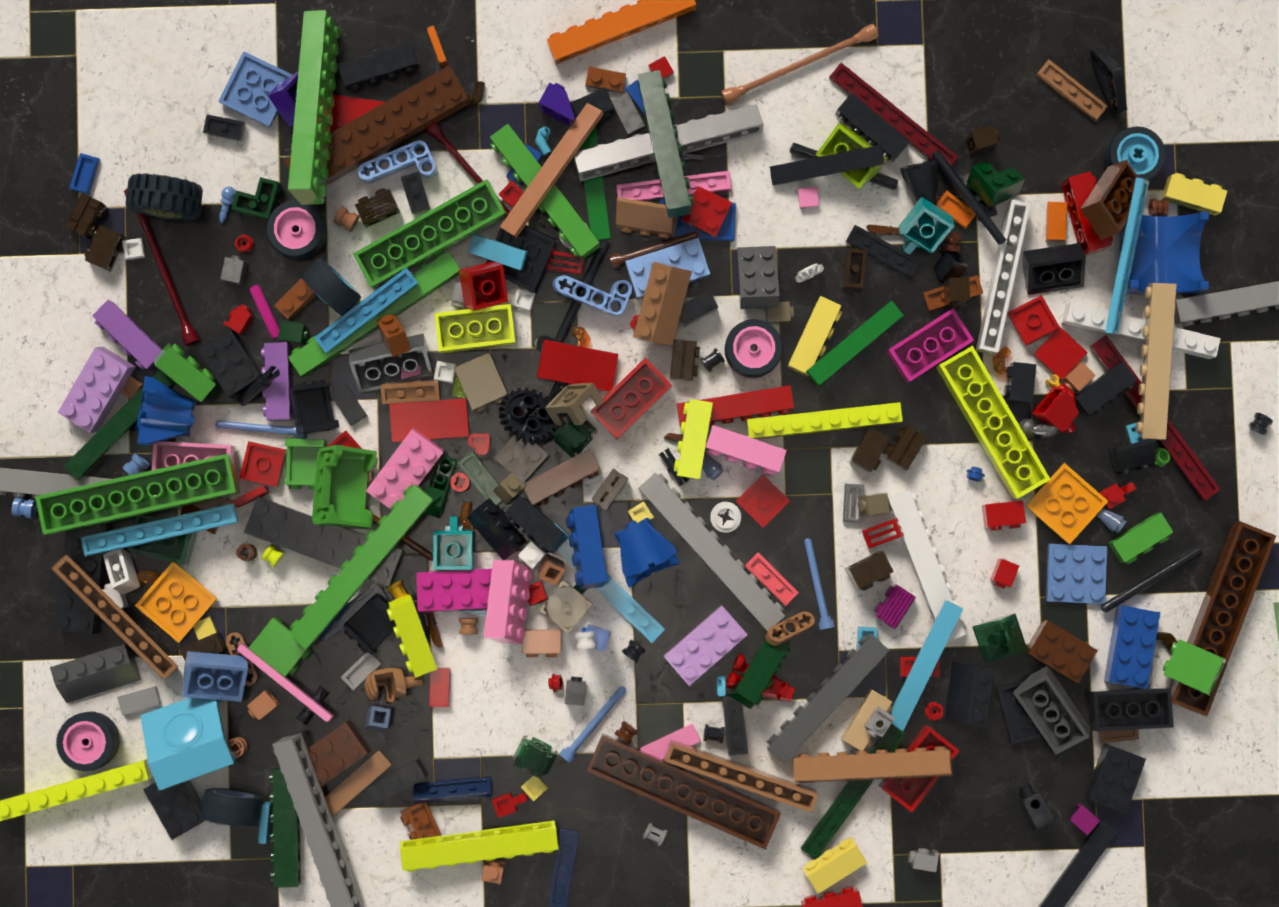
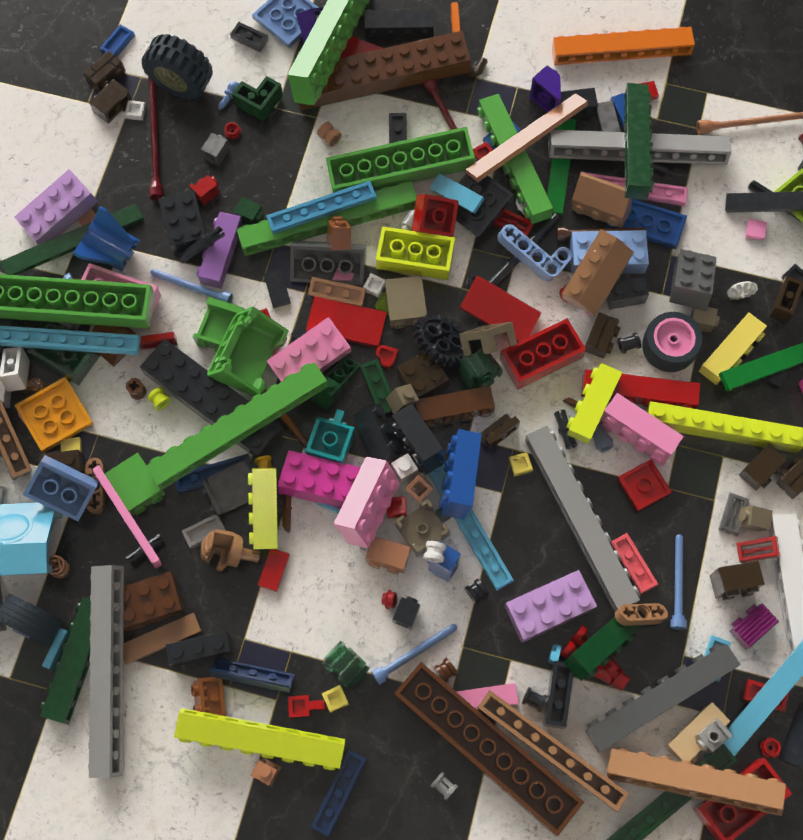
camera: 20 degrees right, 15 degrees down
medium lavender brick [92,299,162,371] -> none
bright green brick [154,343,216,402] -> none
red plate [239,441,287,487] -> none
nougat brick [247,690,280,720] -> none
dark pink axle [250,285,280,339] -> none
wheel [267,201,327,260] -> none
dark orange brick [274,278,317,322] -> none
black panel [289,380,340,435] -> none
black wheel [302,258,361,316] -> none
dark brown brick [355,188,400,228] -> none
light blue beam [358,140,437,183] -> none
sand blue brick [365,706,391,732] -> none
wheel [450,473,471,492] -> none
clear orange arm [459,502,476,531] -> none
medium nougat wheel [459,618,478,634] -> none
white tile [512,288,536,312] -> none
medium azure arm [535,126,552,156] -> none
clear orange arm [572,326,590,348] -> none
dark orange plate [585,66,626,94] -> none
blue brick [614,518,680,588] -> none
red plate [681,186,732,238] -> none
white gear [710,502,741,532] -> none

